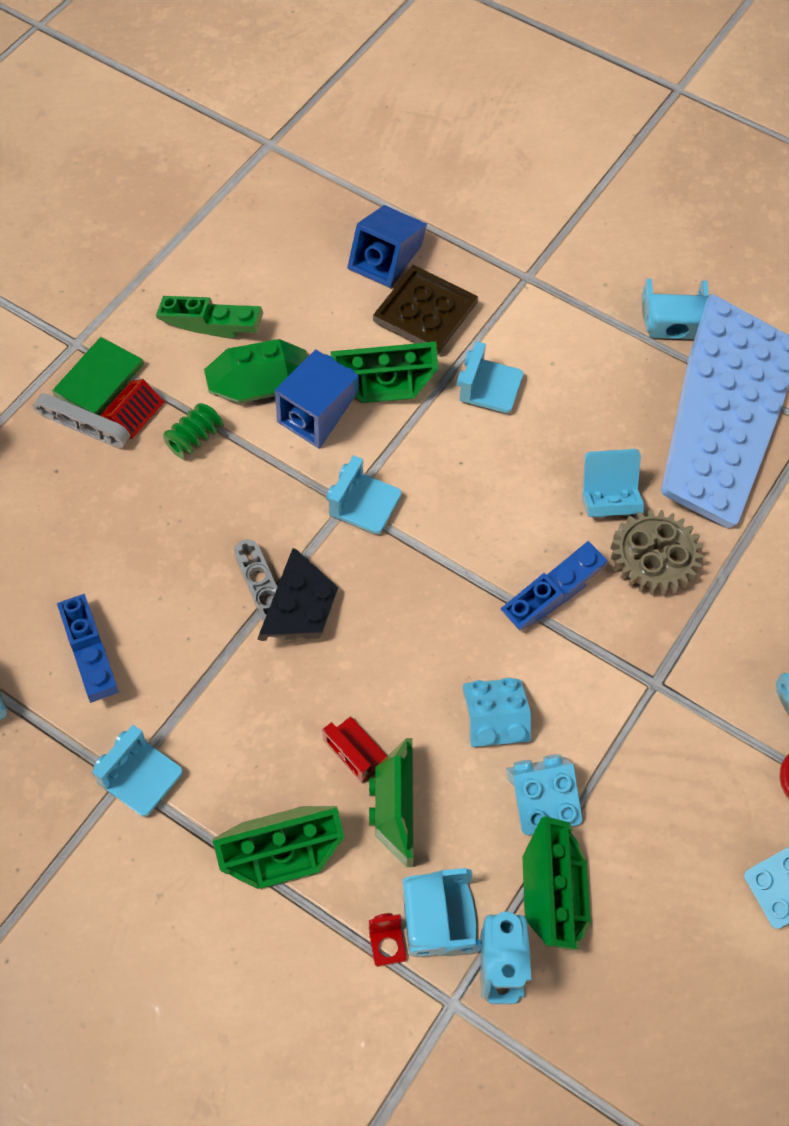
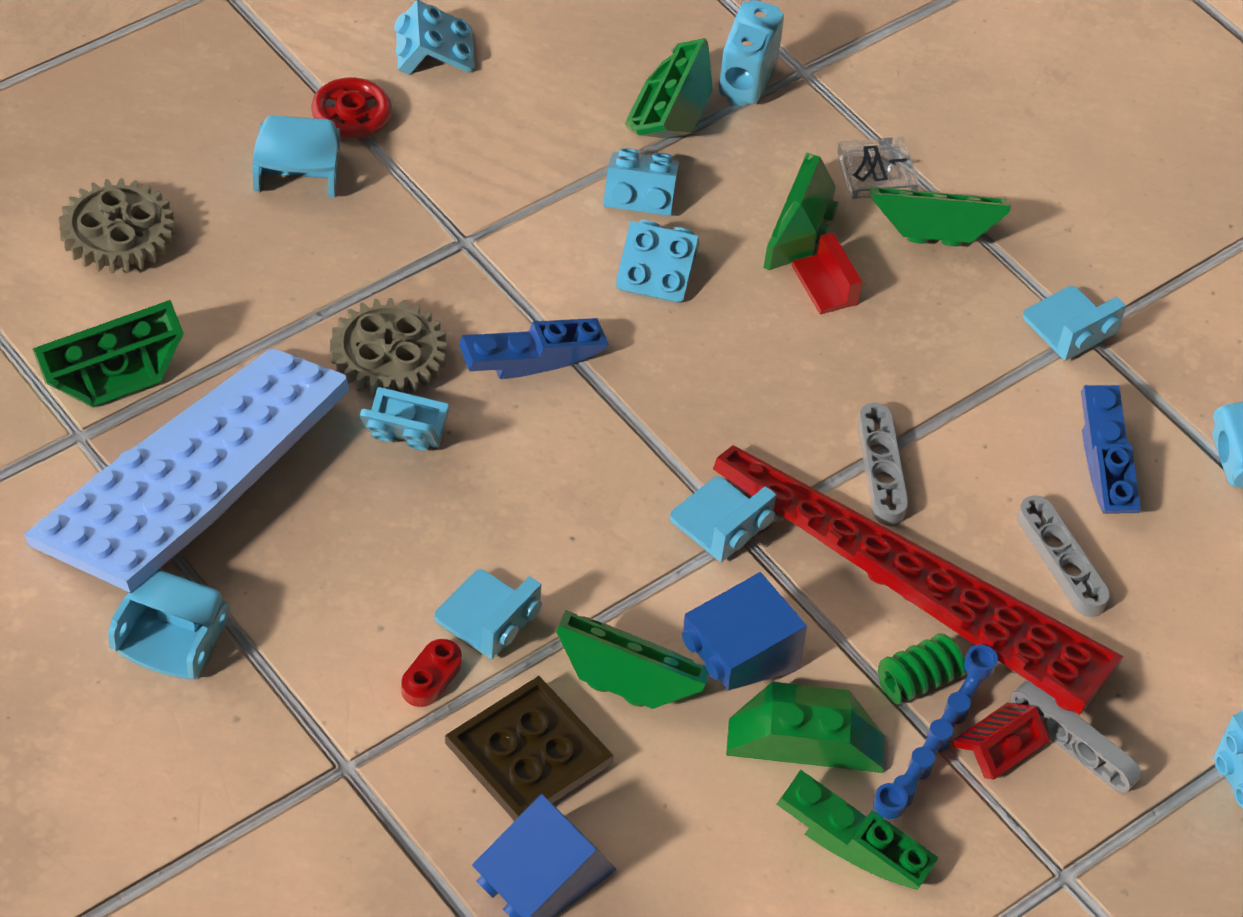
camera: 165 degrees left, 10 degrees down
green tile [52,337,144,415] -> none
black wing [257,548,338,641] -> none
red bracket [368,913,406,967] -> none
medium azure piece [402,868,482,957] -> none
none -> red plate [401,639,462,707]
none -> red wing [713,445,1124,715]
none -> clear tile [837,137,919,199]
none -> blue bar [873,645,998,819]
none -> light grey beam [1017,495,1110,617]

